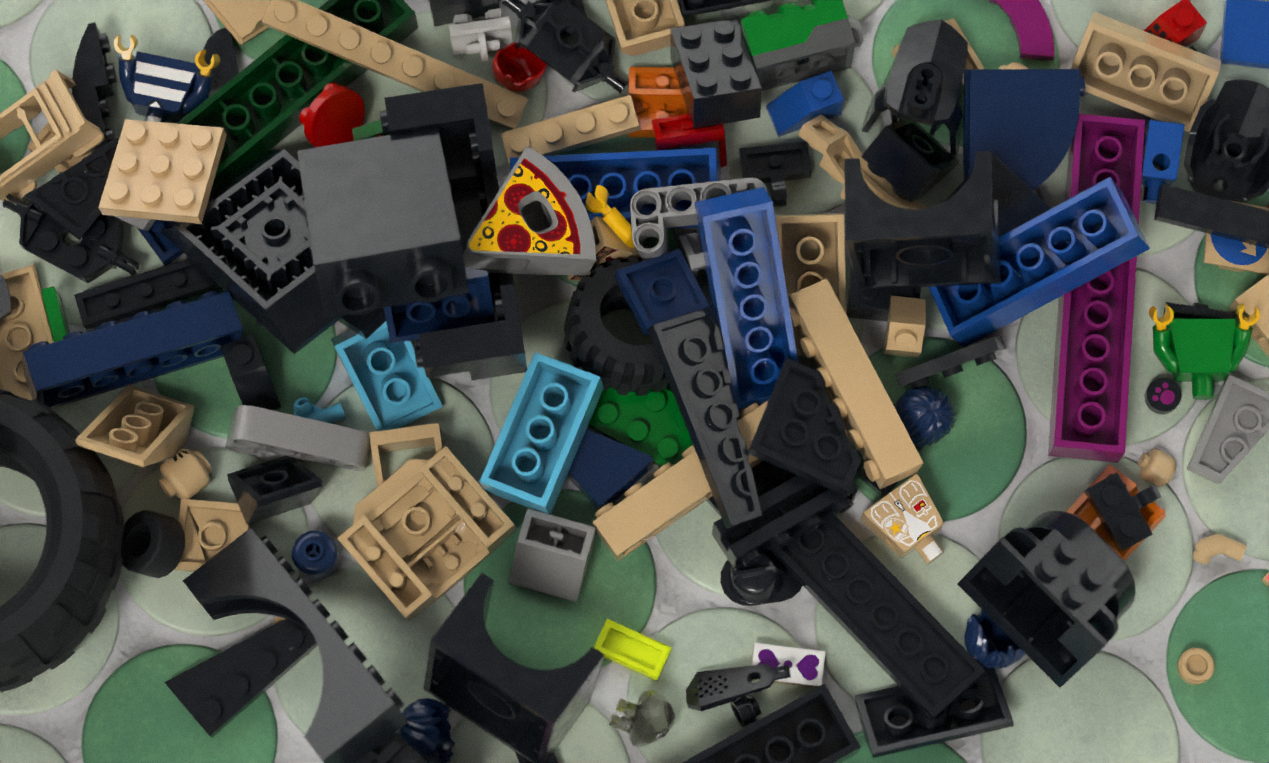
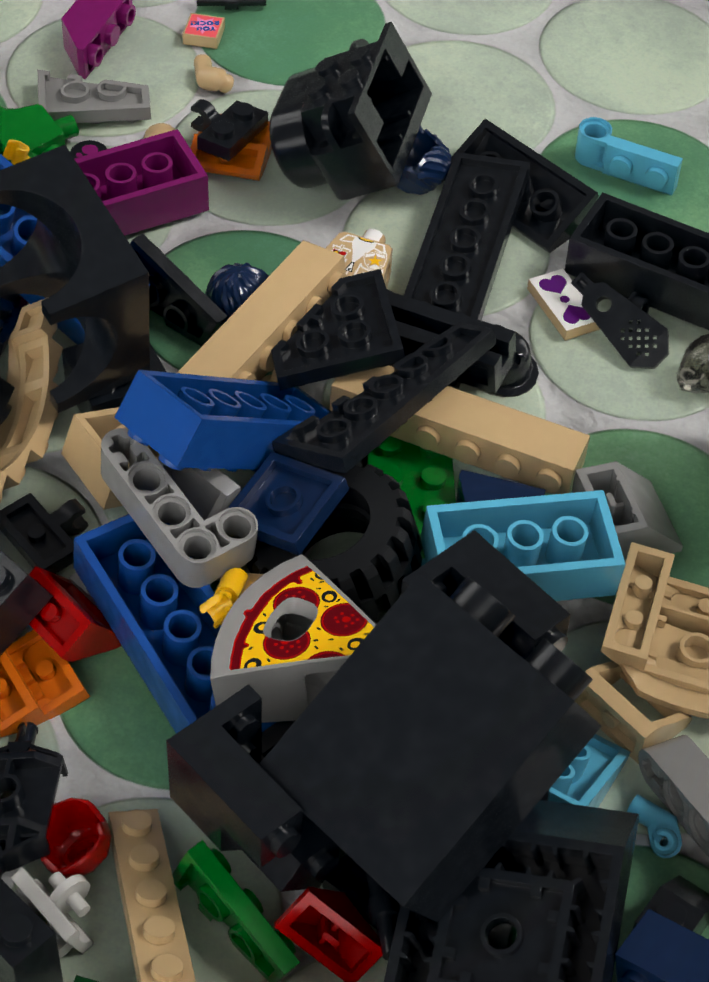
camera: 125 degrees left, 25 degrees down
tan plate [501,94,641,166] -> none
neon yellow tile [594,619,672,682] -> none
tan slope [883,296,926,358] -> none
tan tile [1177,648,1215,685] -> none

